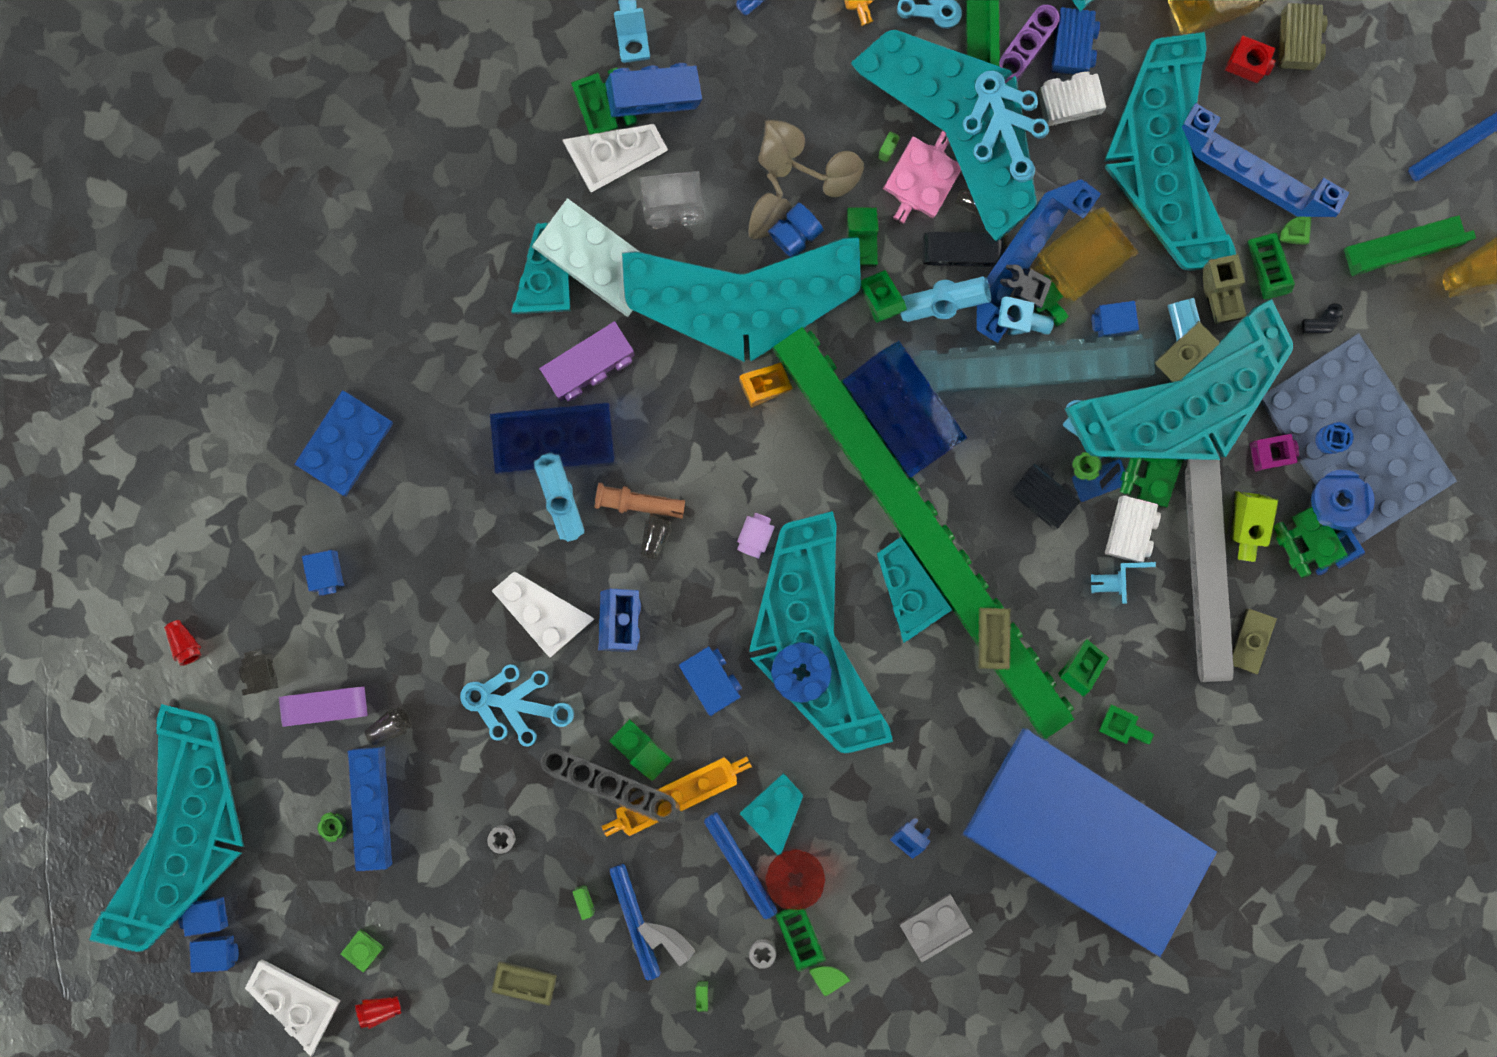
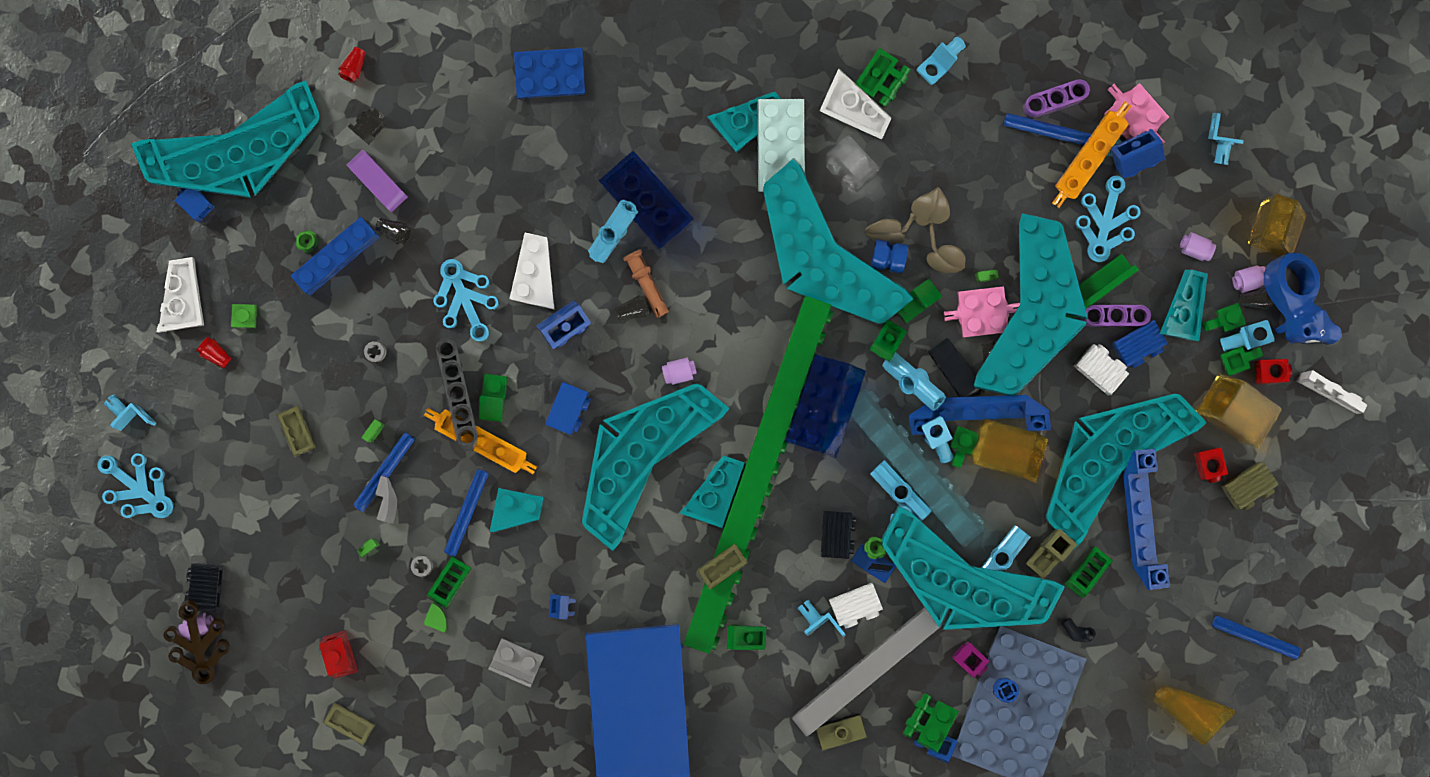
camera: 50 degrees right, 0 degrees up
blue brick [190,936,239,973] -> none
blue brick [302,550,344,596] -> none
medium lavender brick [539,321,635,402] -> none
blue brick [606,63,702,117] -> none
light orange slope [739,363,793,408] -> none
clear red plate [766,849,826,911] -> none
blue plate [771,642,831,703] -> none
medium azure plant [963,71,1049,182] -> none
black plate [1000,265,1052,308] -> none
blue brick [1091,301,1139,339] -> none
green plate [1098,704,1154,745] -> none
green plate [1119,458,1183,508] -> none
olive plate [1154,321,1220,382] -> none
lime torso [1230,491,1278,562] -> none
bright green tile [1279,217,1311,245] -> none
blue plate [1311,470,1375,530] -> none
green fence [1344,215,1476,277] -> none
none -> medium azure piece [870,460,931,521]

